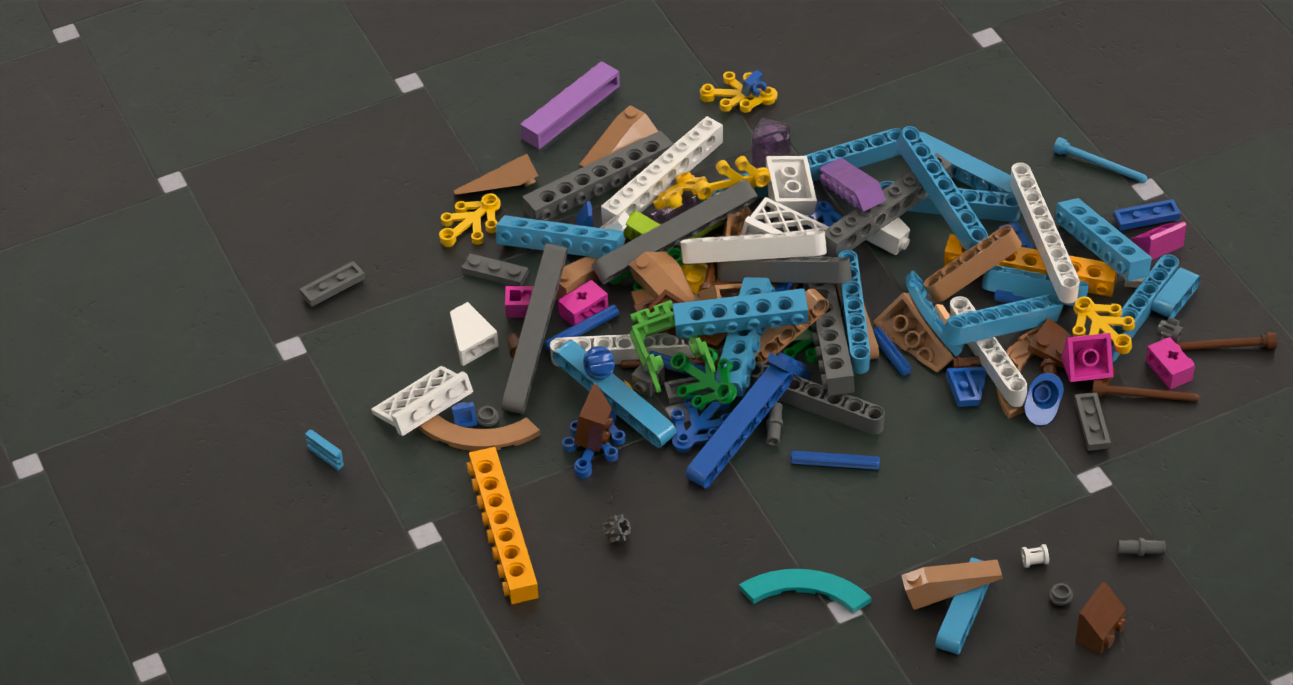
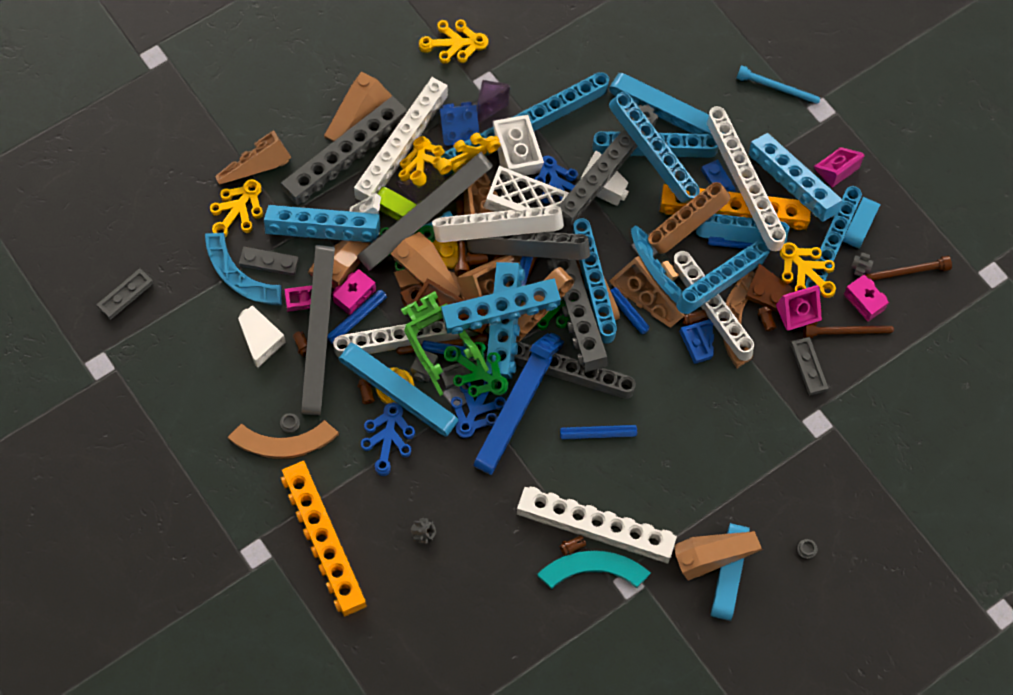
camera: 15 degrees left, 20 degrees up
dark azure tile [305,429,344,470] -> none
white fence [371,366,473,436] -> none
blue tile [451,402,477,427] -> none
medium lavender brick [520,61,620,149] -> none
reddish brown slope [574,384,613,452] -> none
blue slope [576,201,593,227] -> none
blue piece [583,346,615,379] -> none
blue tile [741,70,767,97] -> none
dark grey pin [766,402,783,446] -> none
medium lavender brick [819,158,886,212] -> none
white bush [1021,544,1049,568] -> none
blue piece [1024,373,1064,426] -> none
reddish brown slope [1075,582,1127,655] -> none
blue plate [1113,199,1181,231] -> none
dark grey pin [1116,537,1166,556] -> none
none -> dark azure tile [205,233,282,305]
none -> reddish brown pin [357,379,375,404]
none -> blue bracket [439,102,479,145]
none -> white brick [517,487,677,564]
none -> reddish brown pin [559,534,586,556]

